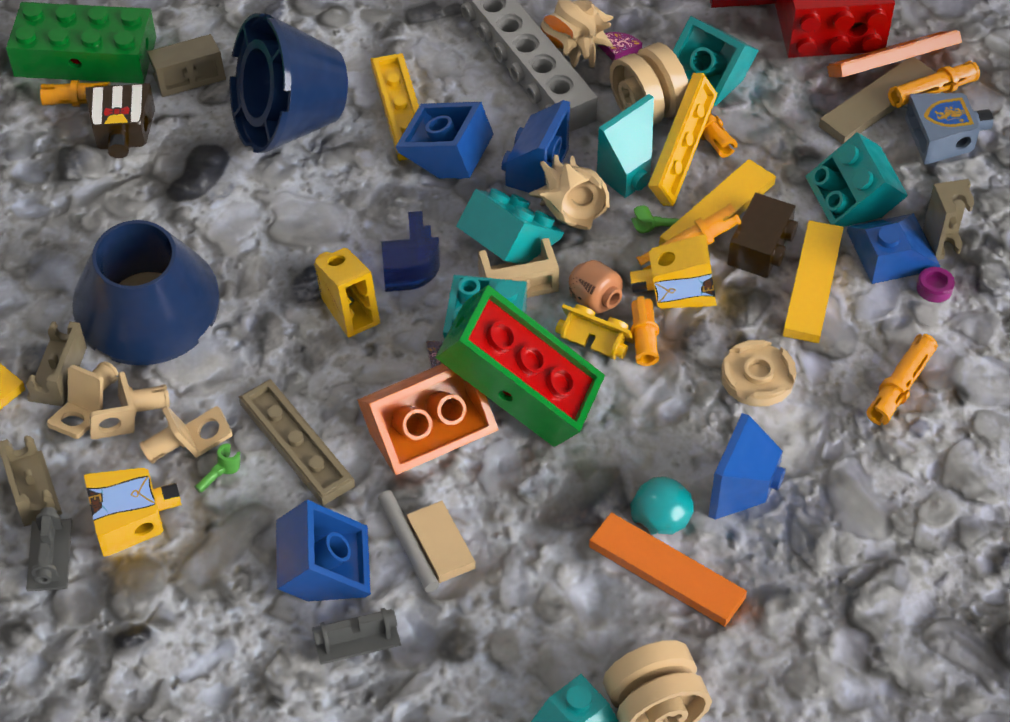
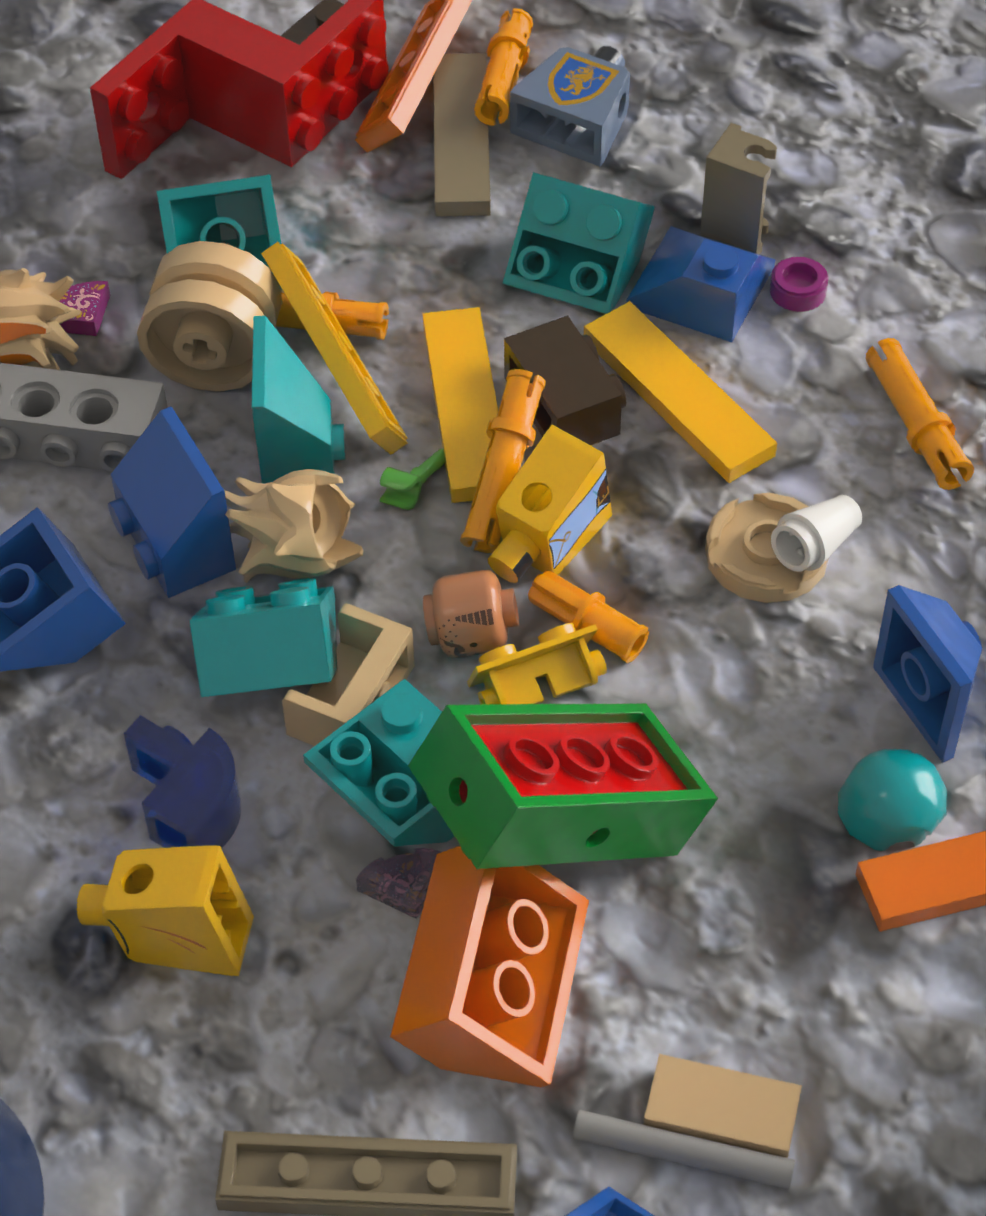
camera: 50 degrees left, 0 degrees up
none -> white cone [771,495,862,572]

